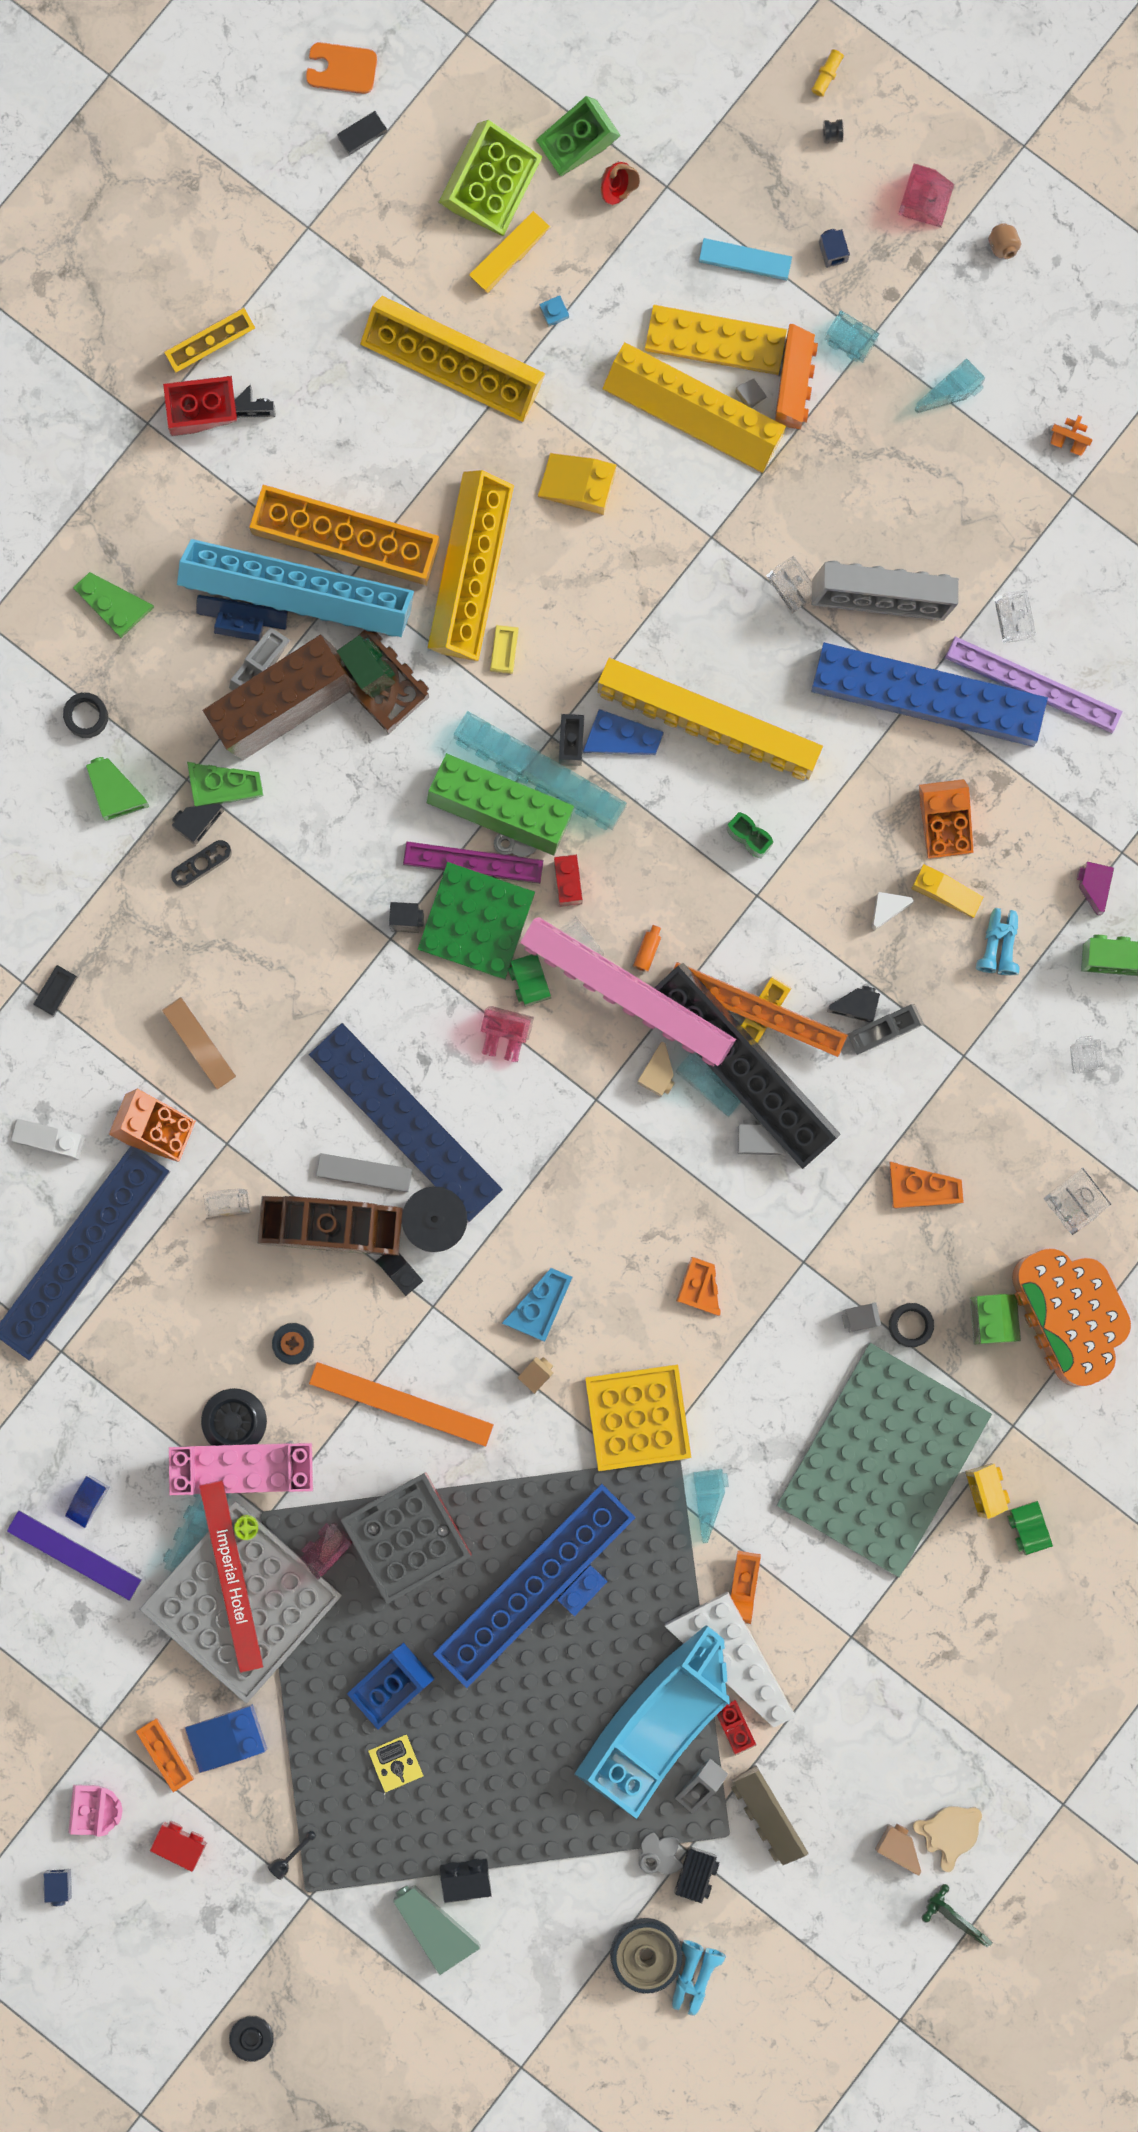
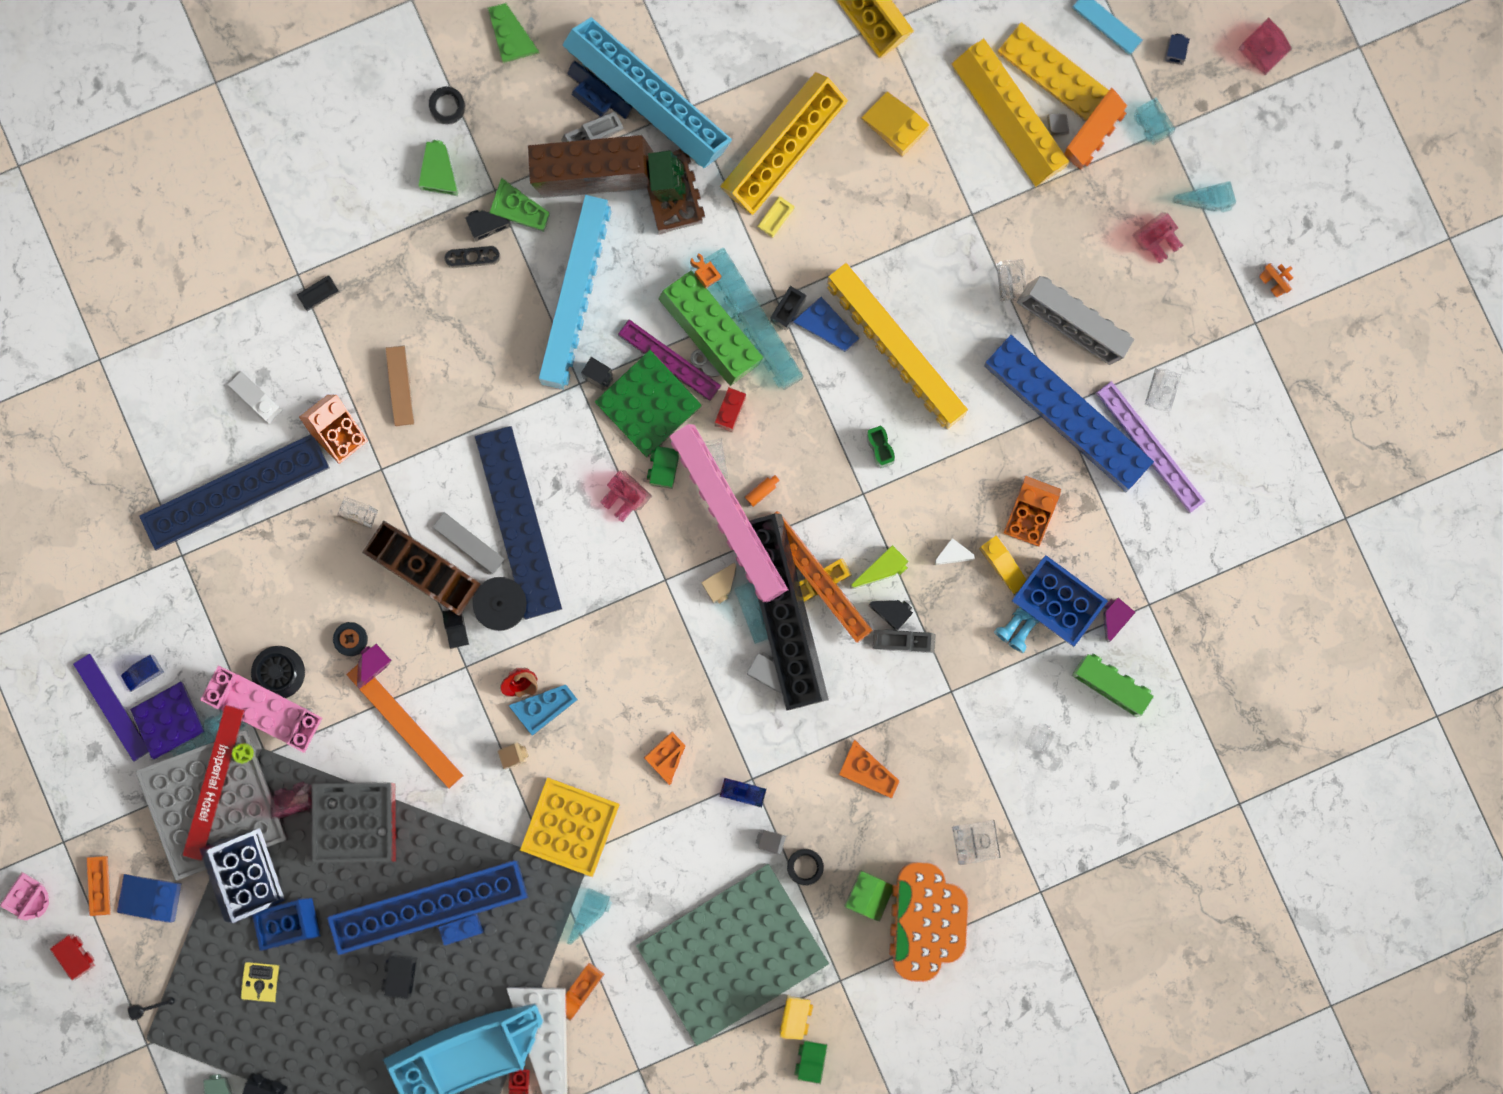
camera: 30 degrees right, 0 degrees up
light orange brick [249,484,440,586] -> none
medium nougat head [988,223,1021,259] -> none
none -> dark purple plate [130,682,205,759]
none -> dark blue slope [200,828,285,923]
none -> magenta slope [357,643,392,690]
none -> black brick [381,955,417,999]
none -> red piece [500,667,538,698]
none -> medium azure brick [539,195,612,390]
none -> orange plate [690,254,722,289]
none -> clear blue slope [720,778,767,808]
none -> lime slope [850,545,909,589]
none -> blue slope [1012,555,1108,647]
none -> clear pink brick [1132,212,1183,264]

